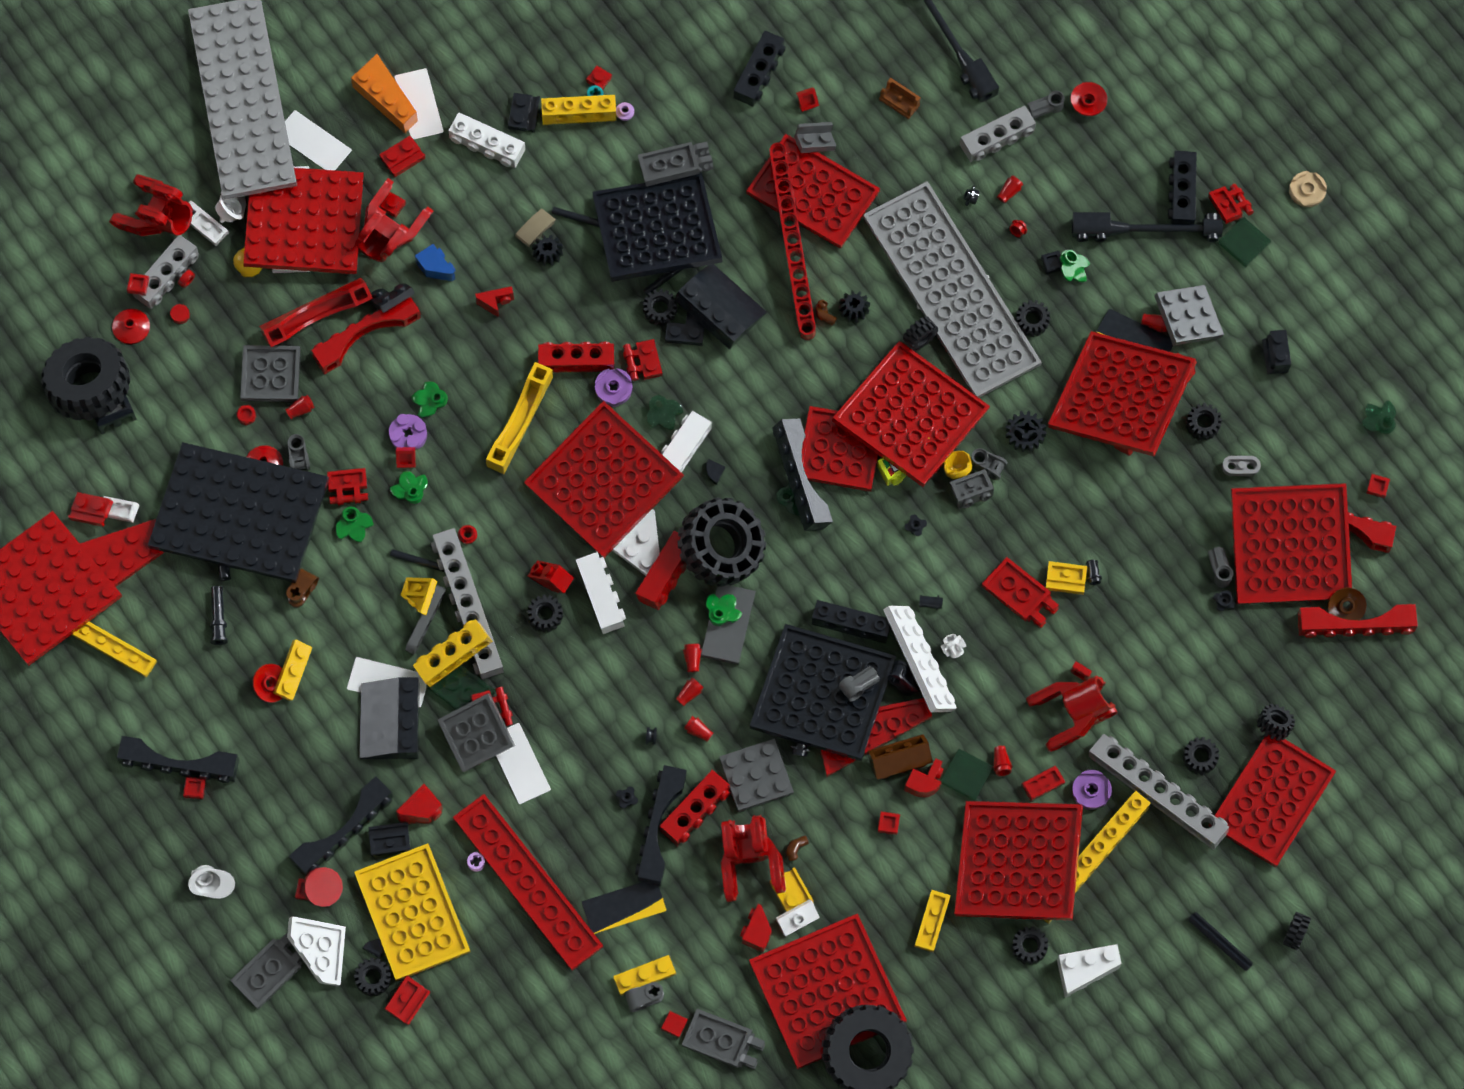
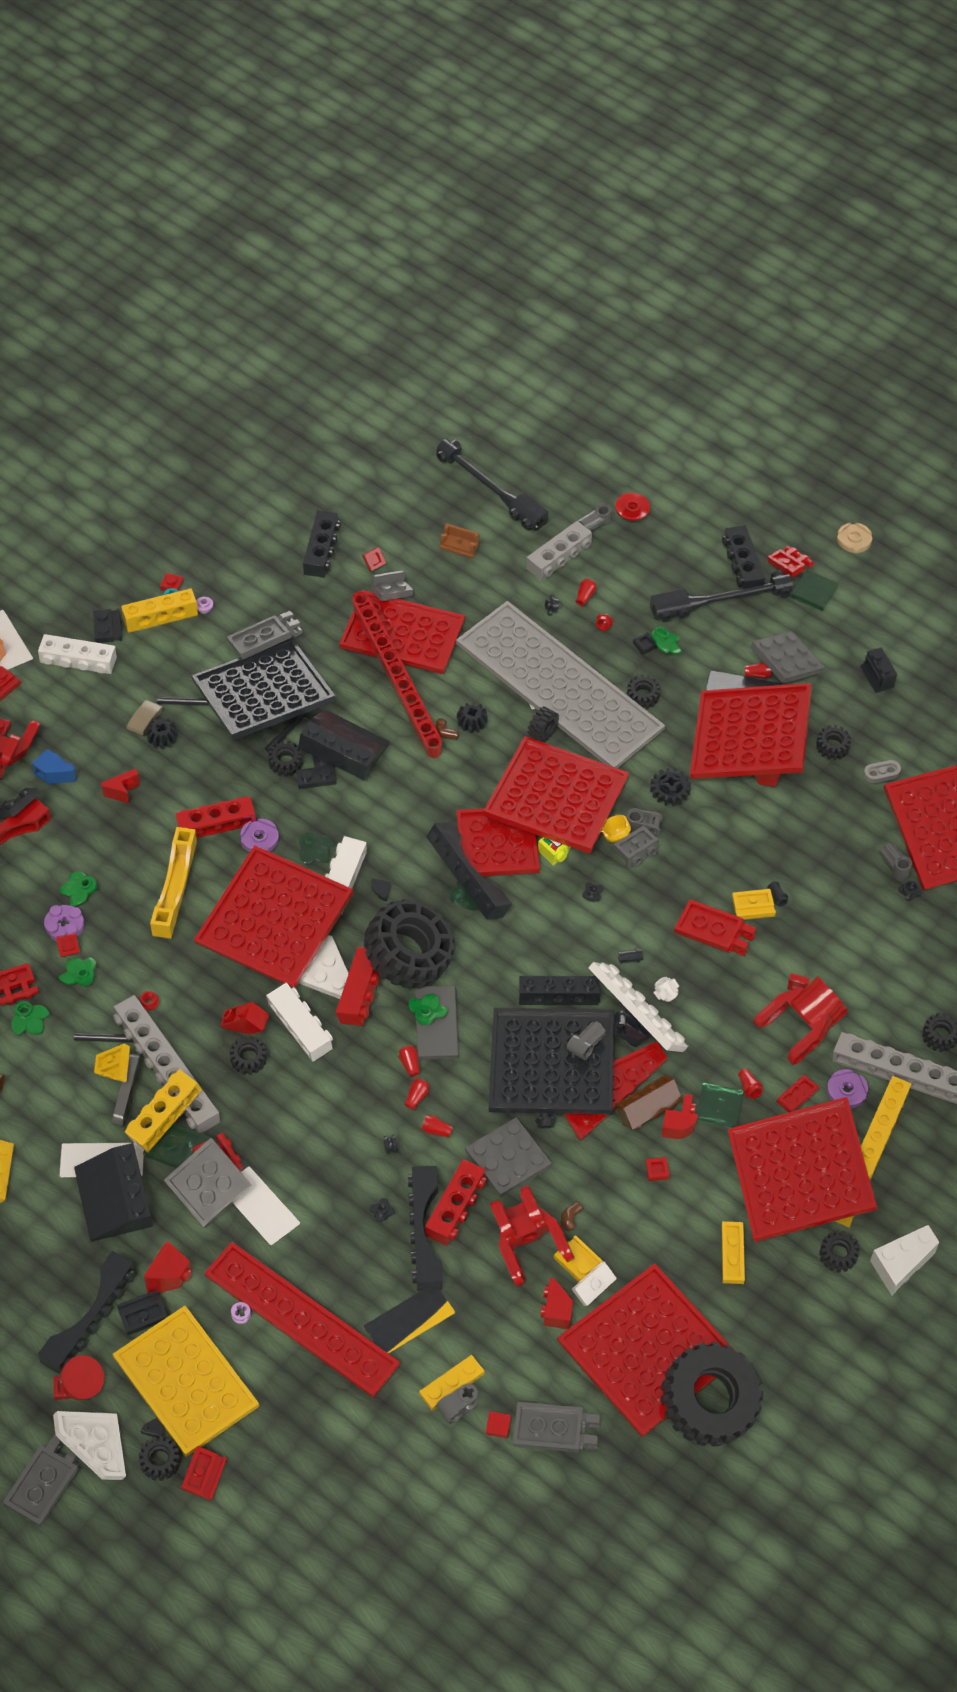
camera: 15 degrees left, 15 degrees down
red plate [623,339,663,381] -> none

